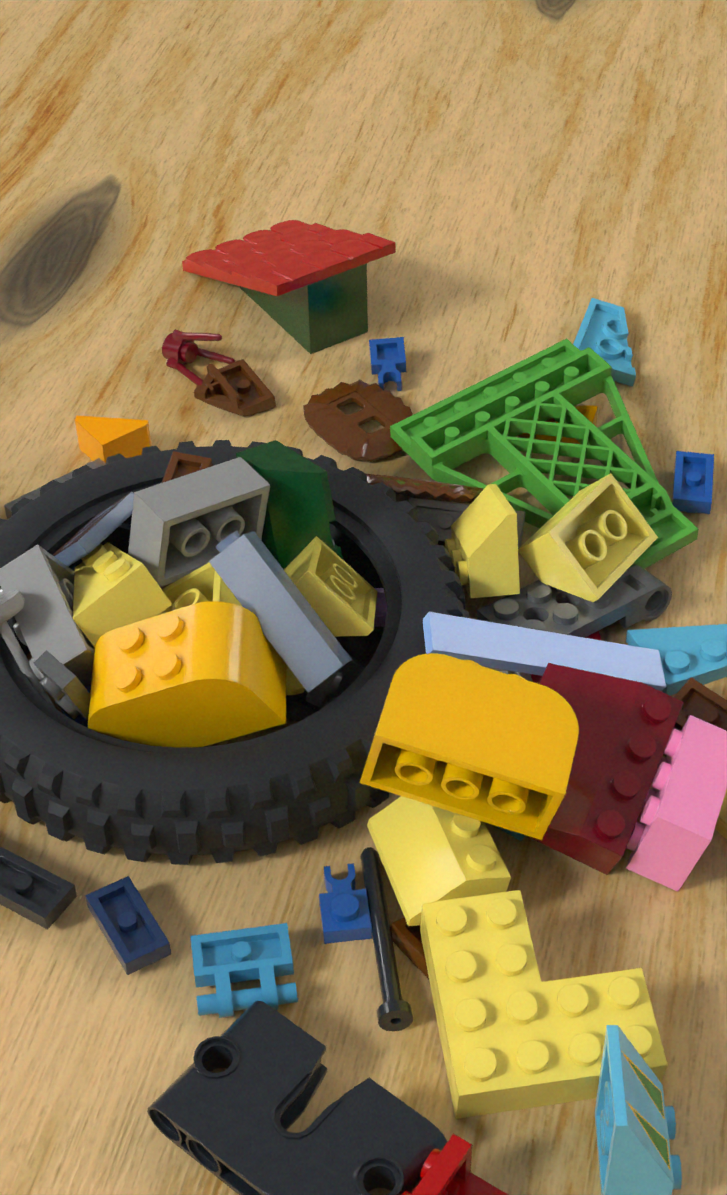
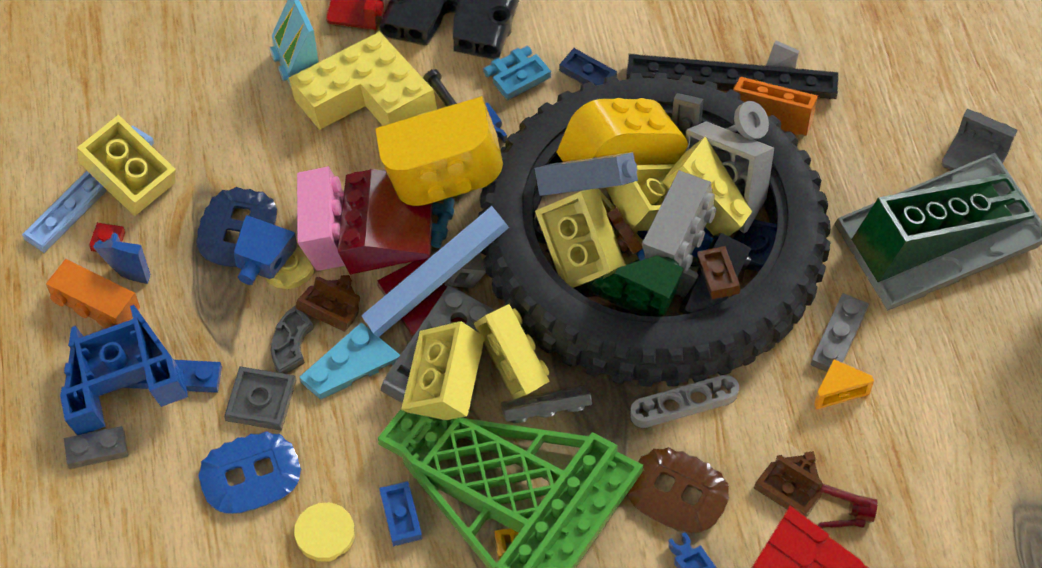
camera: 155 degrees right, 15 degrees up
sand blue tile [53,492,134,567] -> none
reddish brown piece [365,473,483,504] -> none

